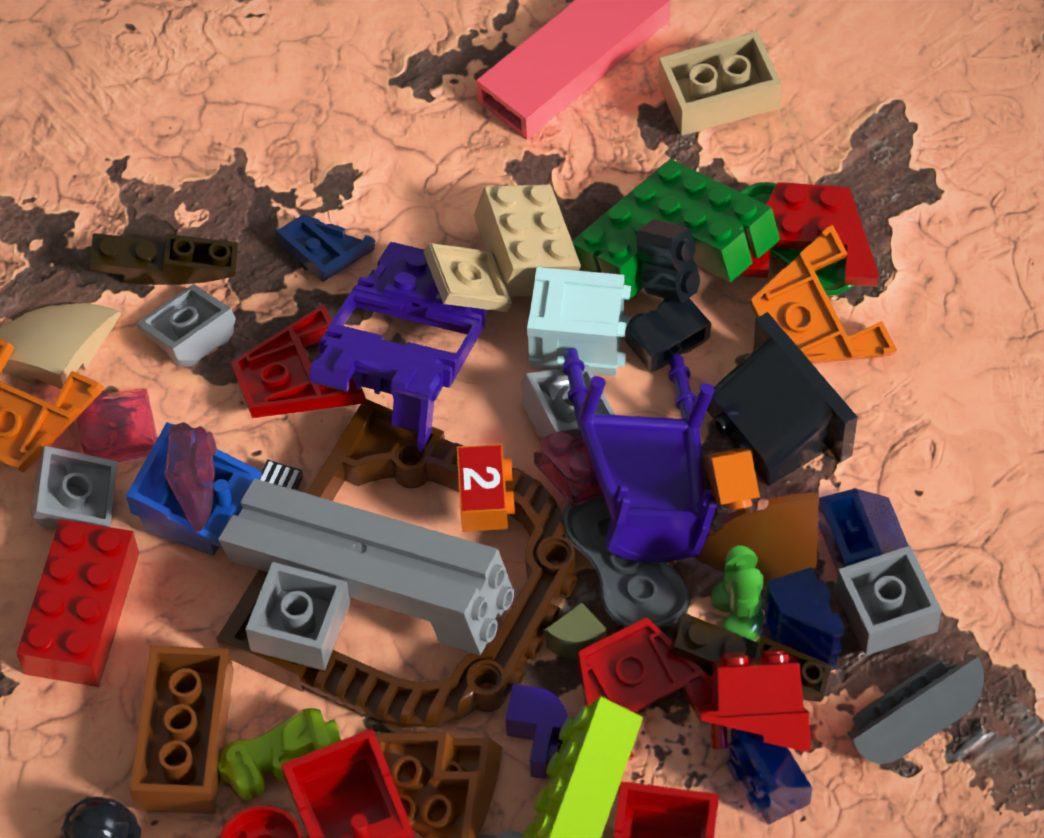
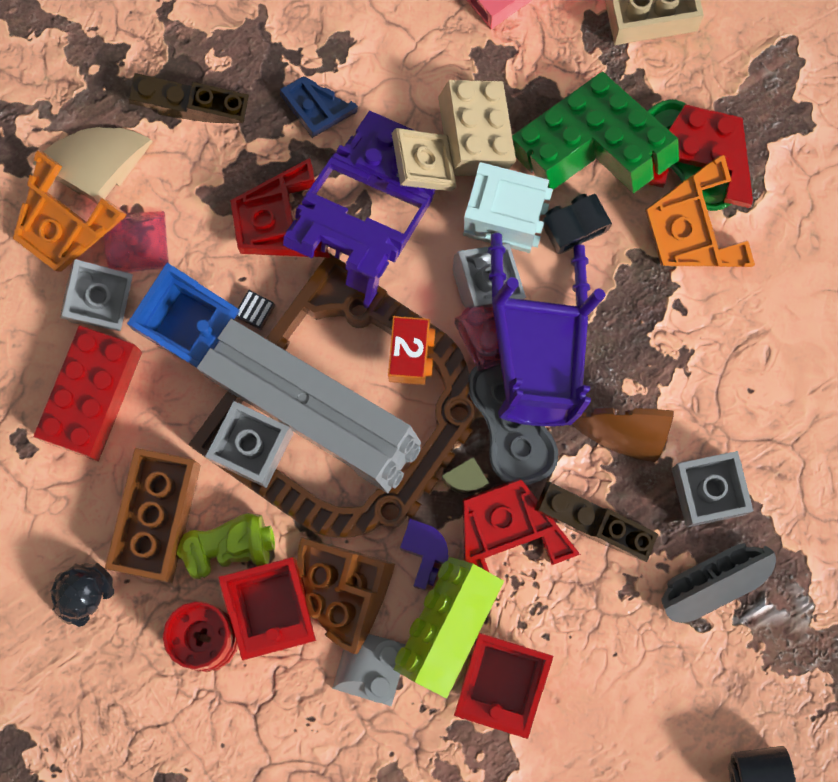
camera: 10 degrees right, 20 degrees up
light grey slope [136,284,236,367] -> none
clear pink slope [165,422,217,532] -> none
black brick [637,219,700,303] -> none
red piece [694,649,811,752] -> none
orange brick [703,448,760,510] -> none
black windscreen [707,312,858,486] -> none
bright green piece [711,545,764,641] -> none
clear blue slope [726,728,813,825] -> none
clear blue slope [764,567,844,671] -> none
clear blue slope [818,488,909,574] -> none

